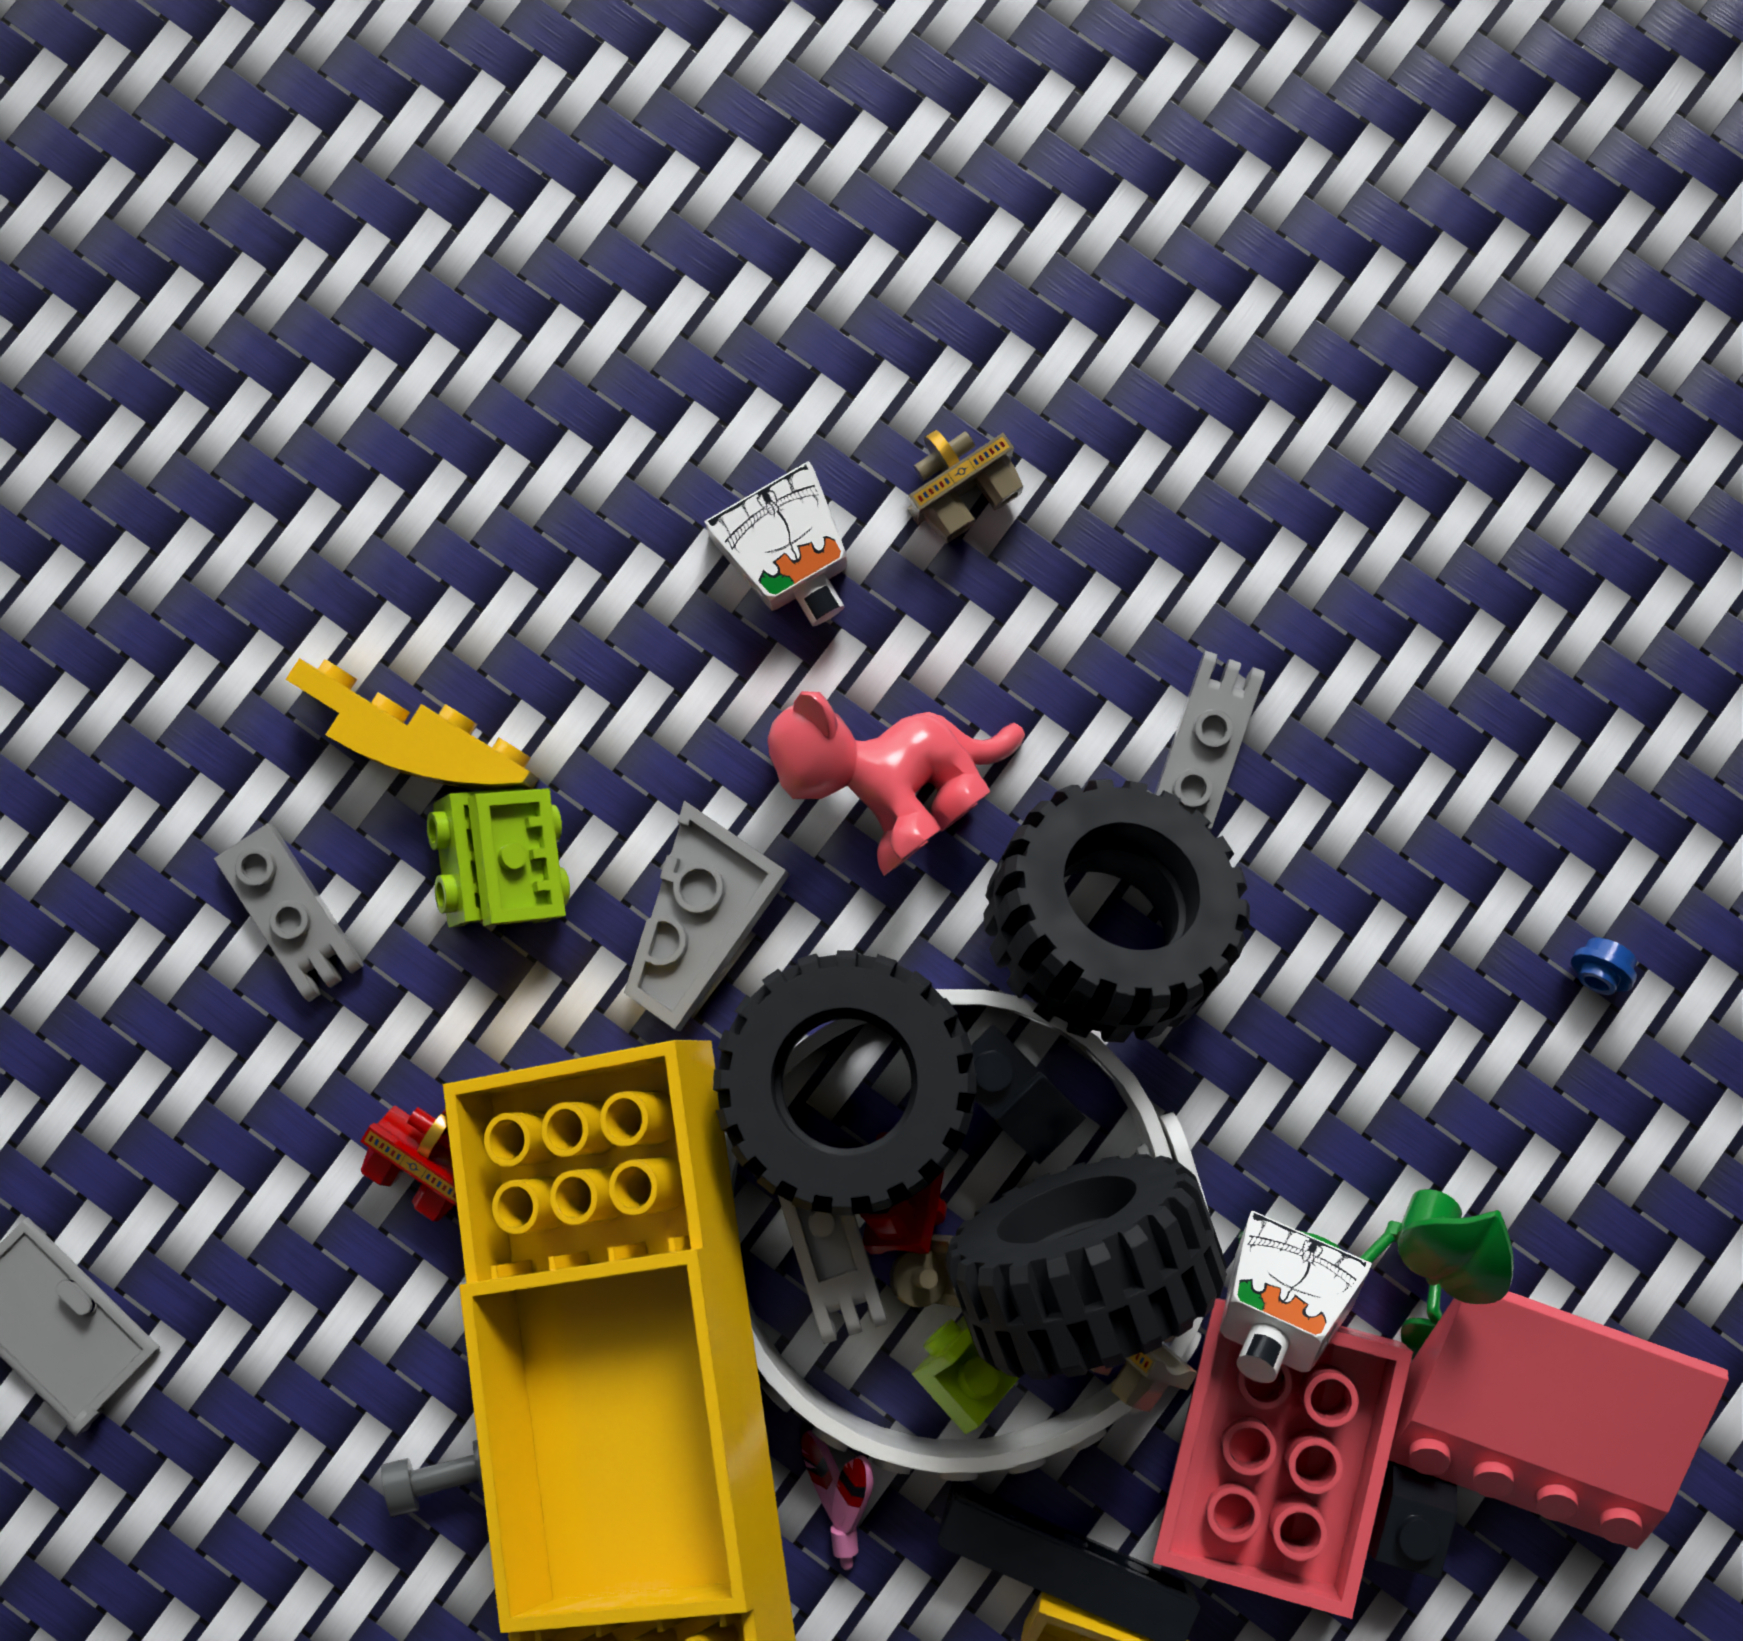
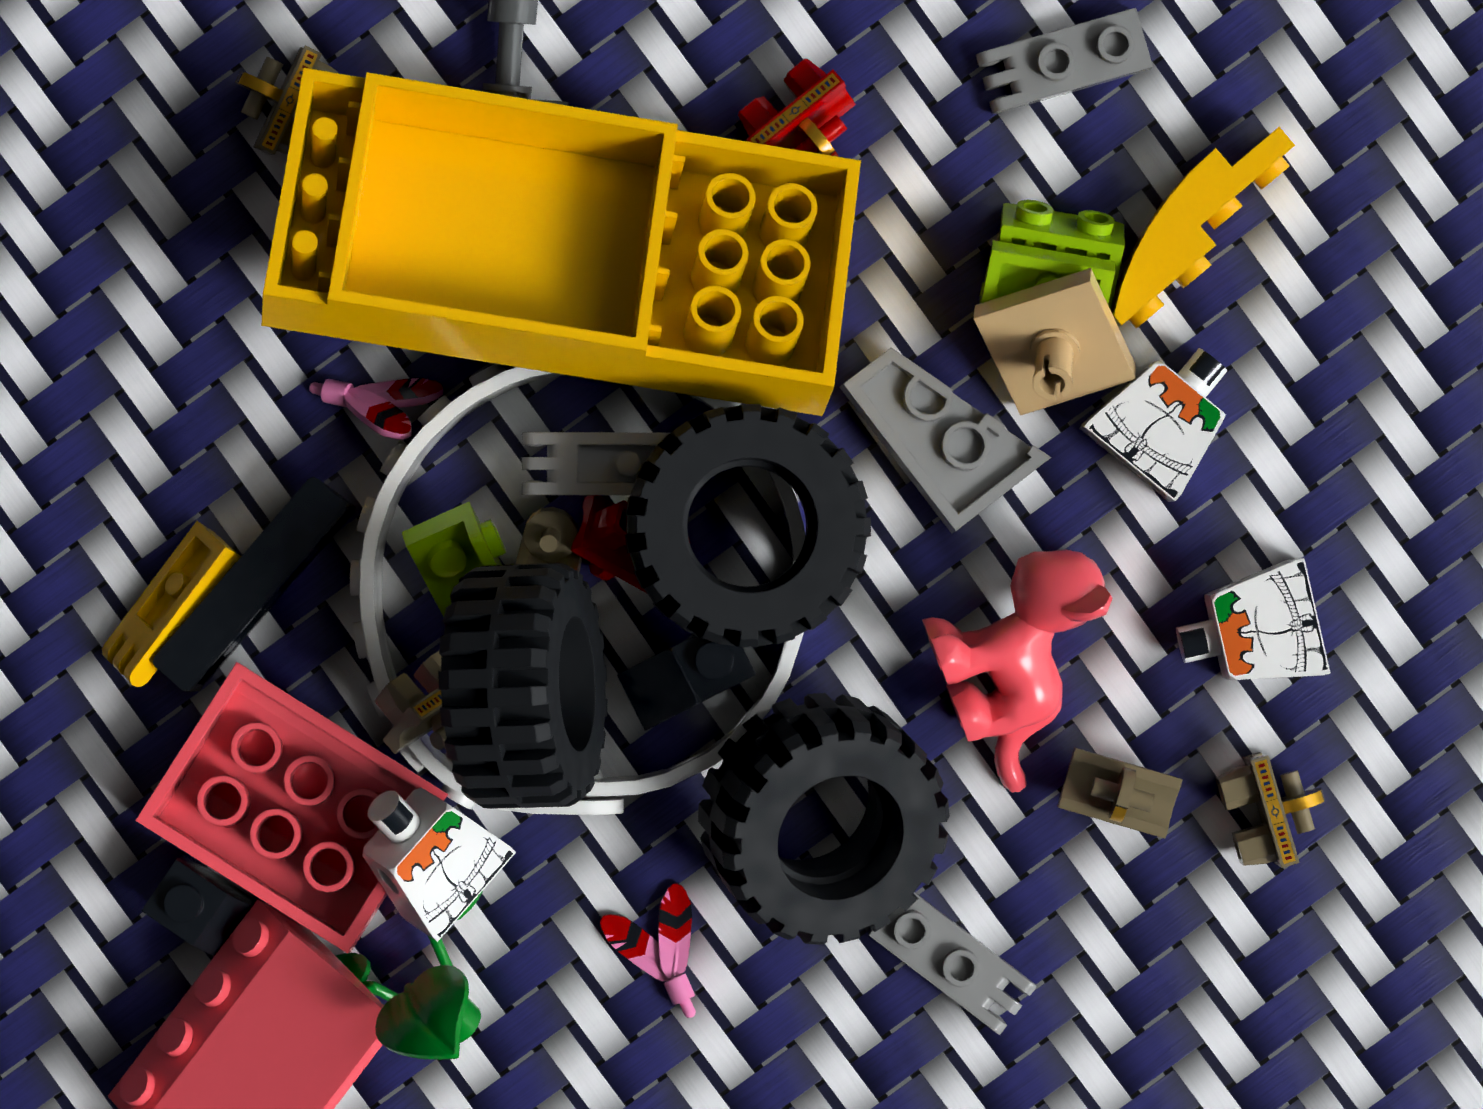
camera: 110 degrees right, 5 degrees up
none -> piece [600,883,696,1018]
none -> tan tile [973,268,1136,416]
none -> dark tan hips [1057,747,1183,839]
none -> white torso [1079,348,1227,502]

